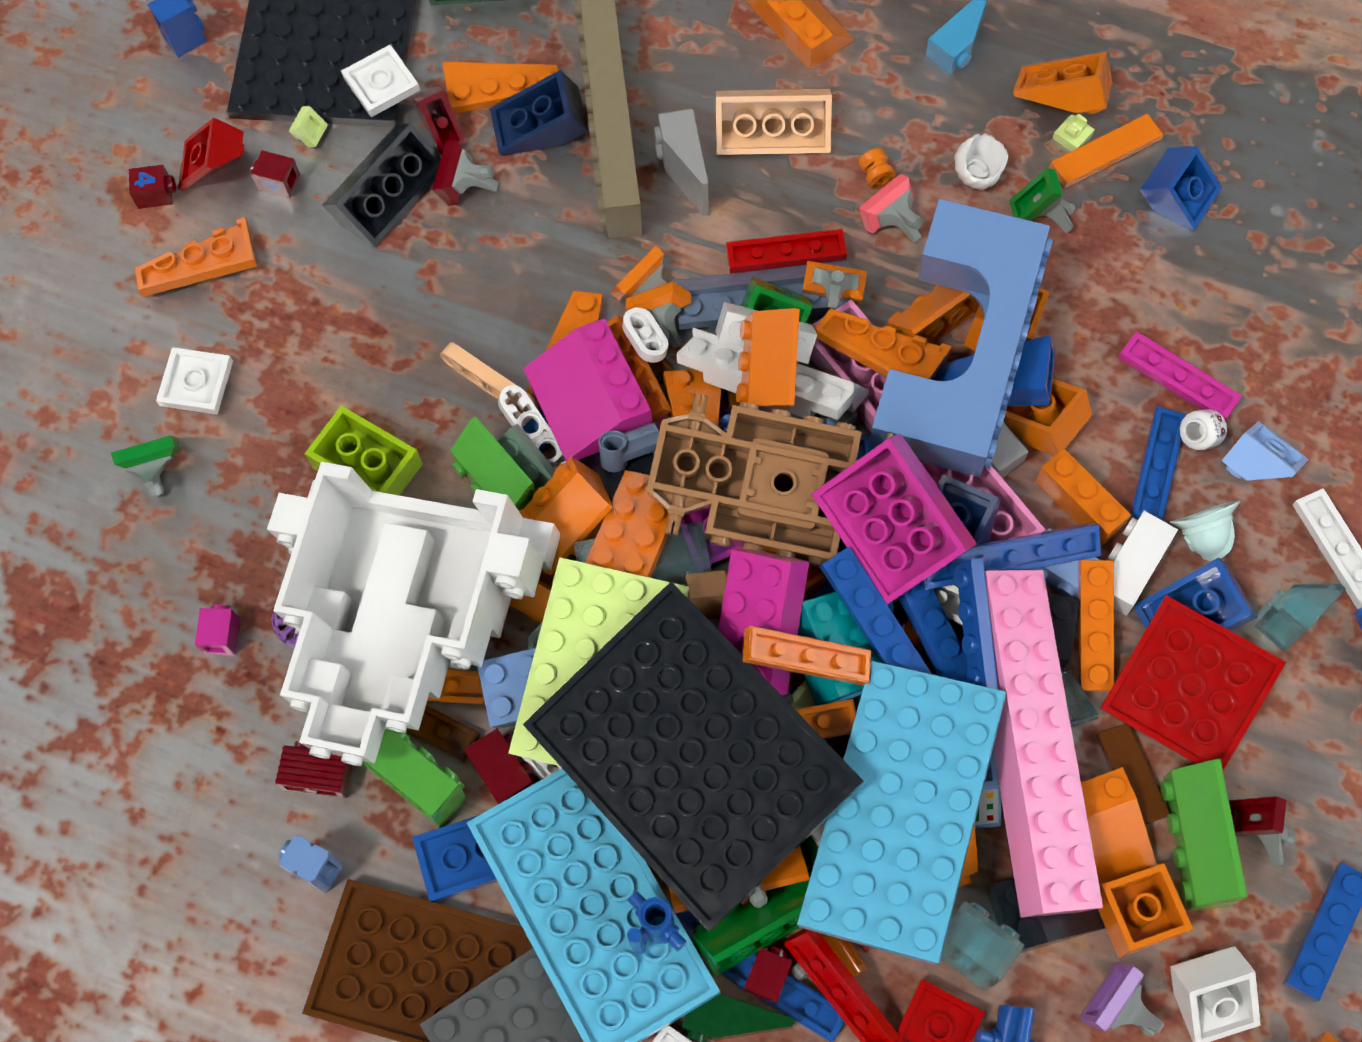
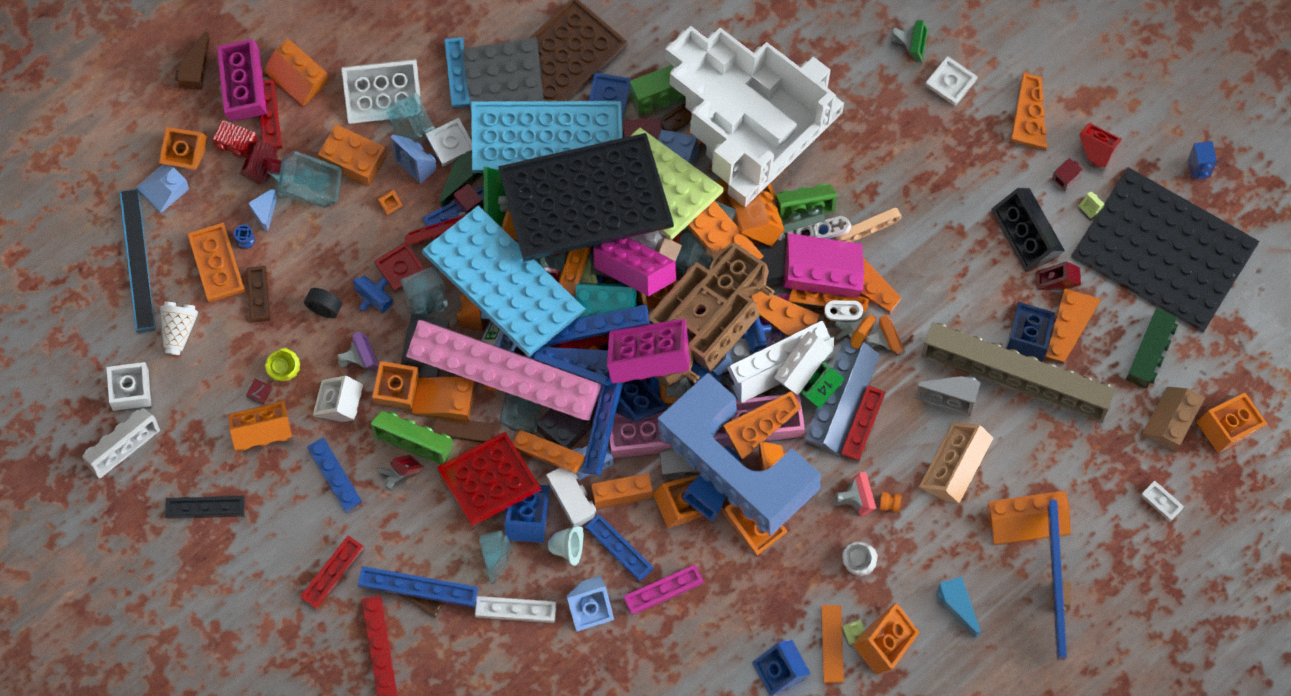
camera: 115 degrees right, 0 degrees up
dark red brick [129,165,176,209] -> none
dark pink brick [194,604,240,655] -> none
medium blue brick [279,835,343,893] -> none
lime brick [304,405,423,496] -> none
white plate [341,45,420,117] -> none
piece [432,140,499,206] -> none
sand blue piece [599,423,659,472] -> none
blue pin [627,891,687,955] -> none
orange slope [736,308,800,413] -> none
orange tile [742,626,871,686] -> none
piece [802,261,867,308] -> none
green piece [1009,168,1075,233] -> none
white head [1180,409,1227,450] -> none

